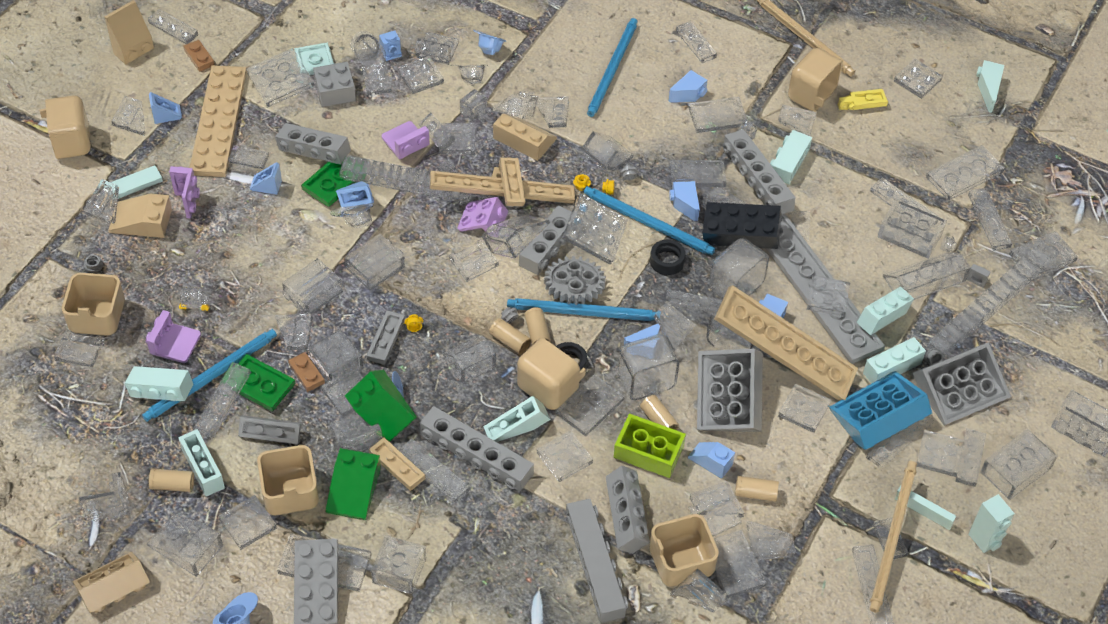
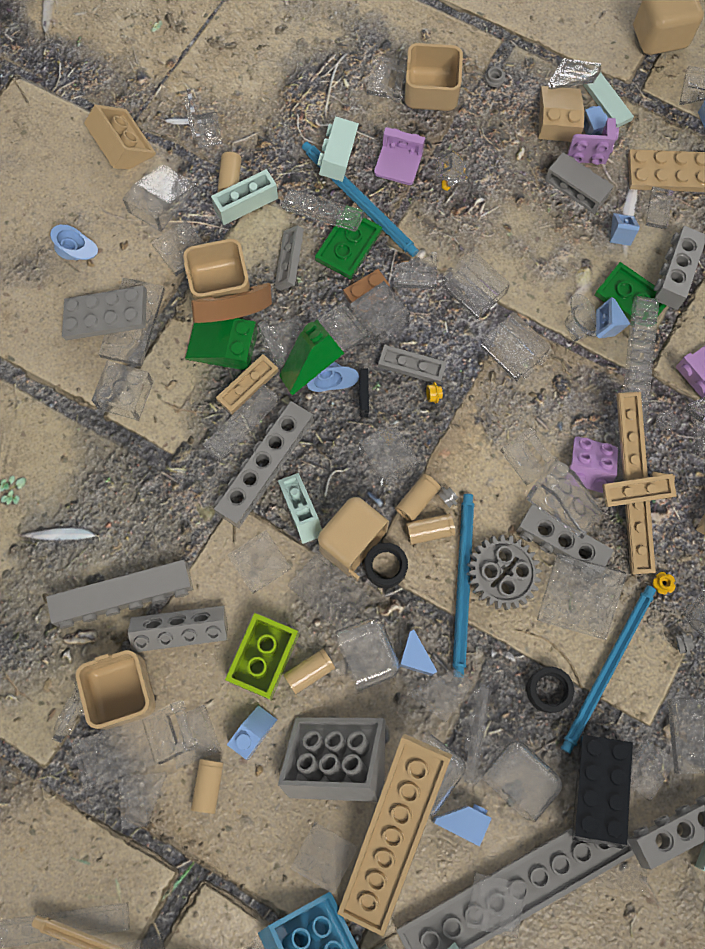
camera: 90 degrees right, 20 degrees up
yellow plate [602,179,615,195] -> none
light blue slope [669,181,700,221] -> none
none -> medium nougat slope [191,283,272,323]
none -> black tile [359,368,369,417]
none -> light grey brick [545,152,614,214]
none -> light blue brick [584,106,608,135]

